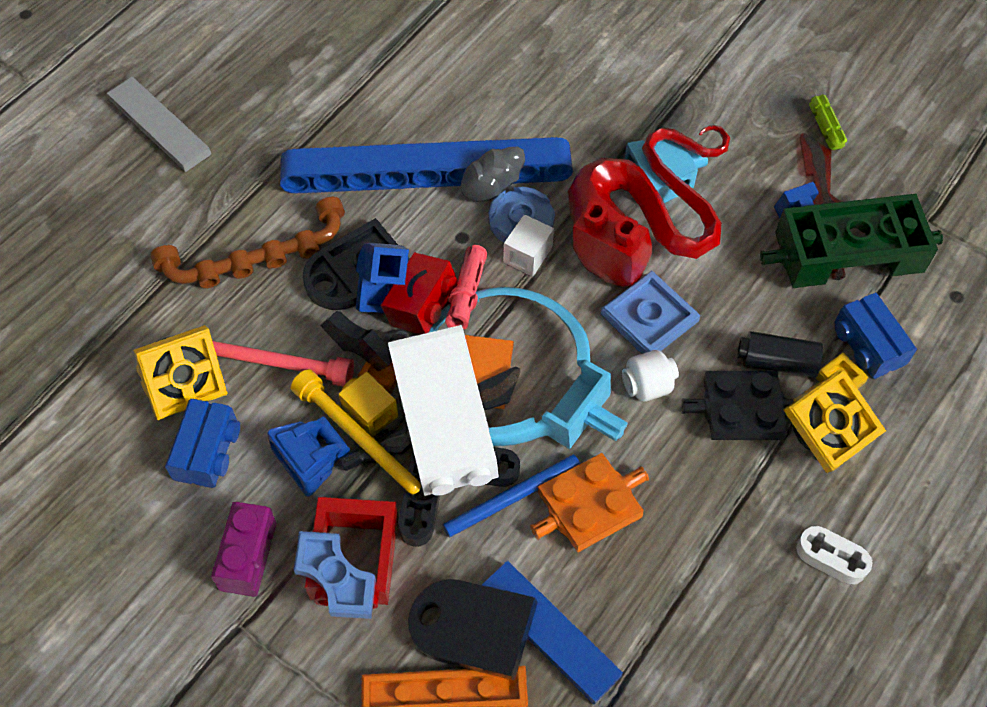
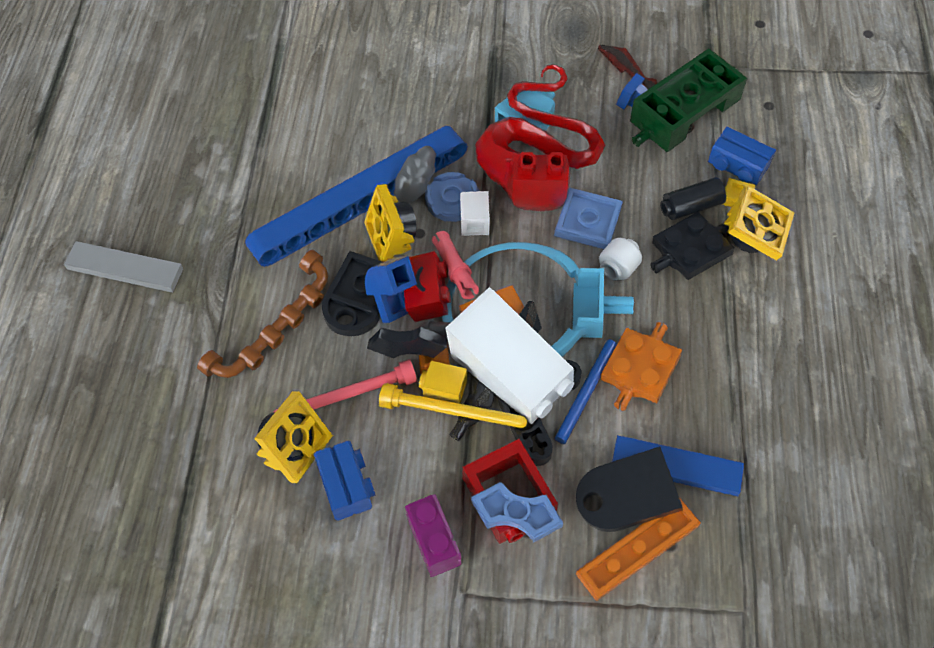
camera: 30 degrees left, 0 degrees up
blue piece [268,417,350,497] -> none
white beam [796,526,873,584] -> none
lime axle [809,94,847,151] -> none
none -> yellow piece [364,184,416,262]

